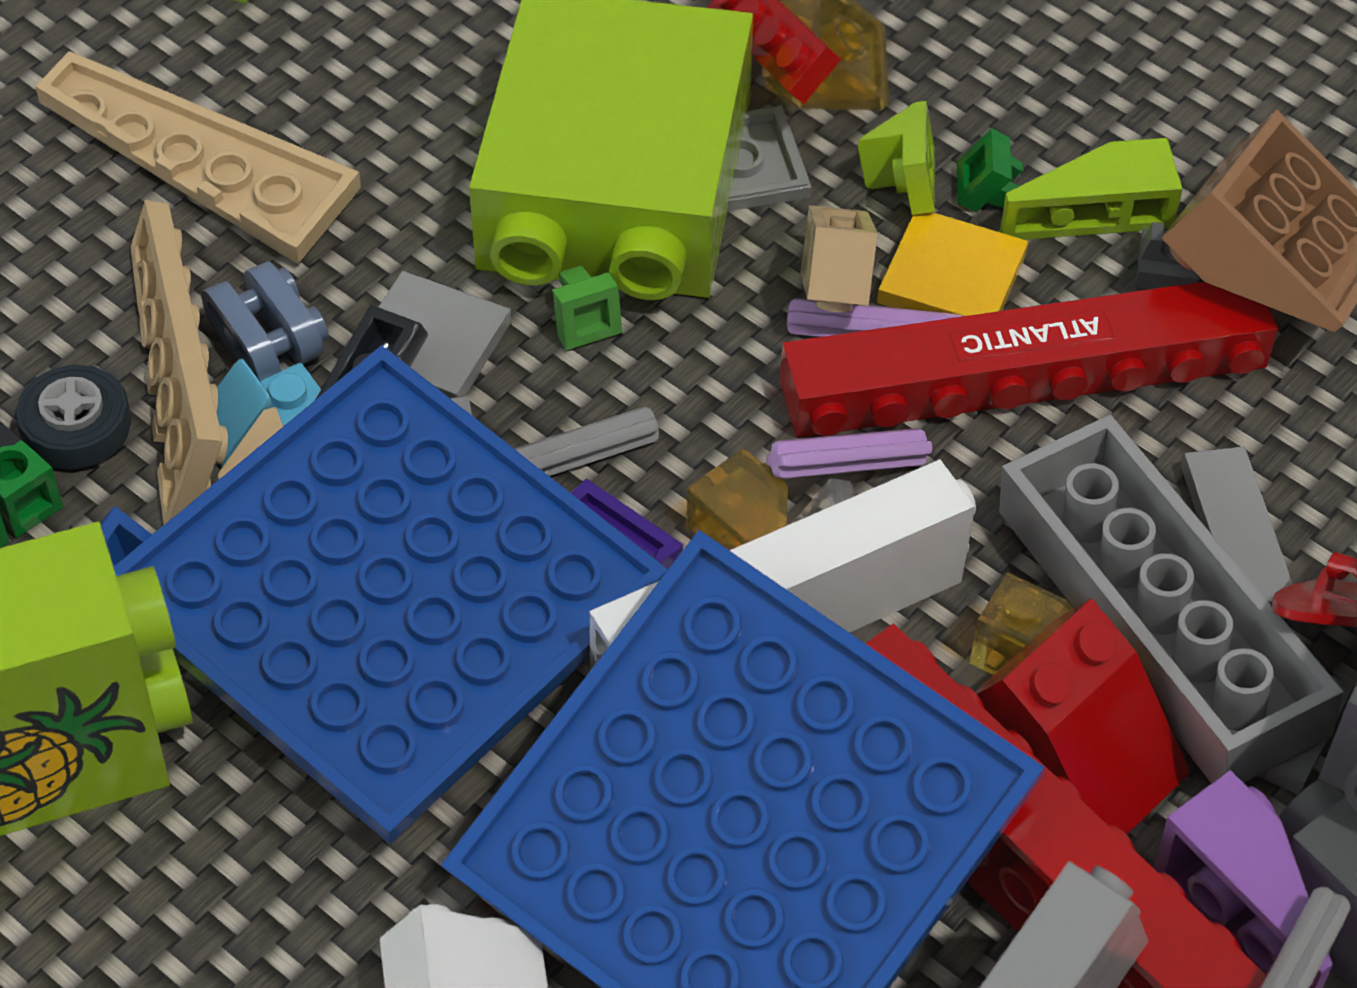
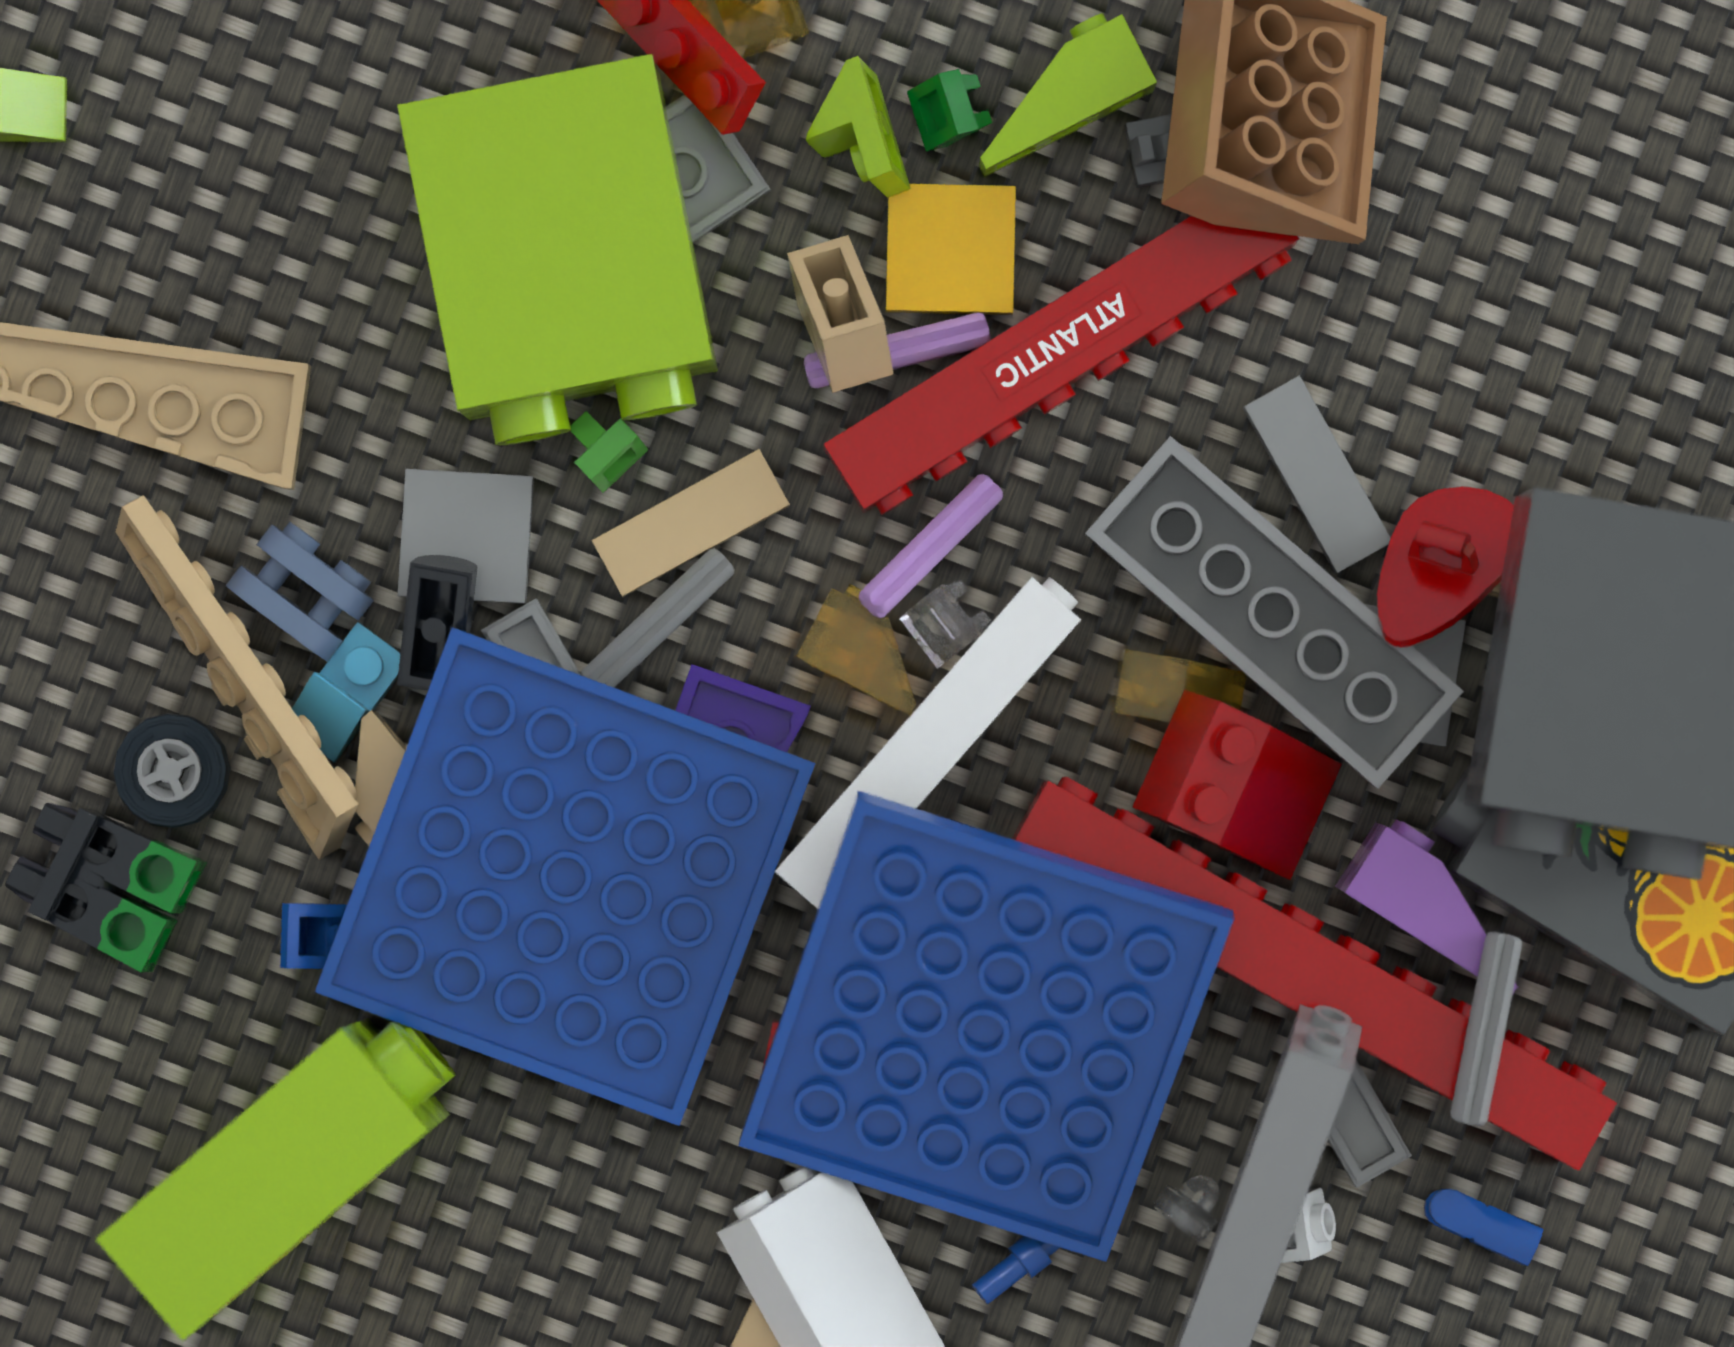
camera: 25 degrees left, 35 degrees up
none -> tan tile [592,449,790,597]

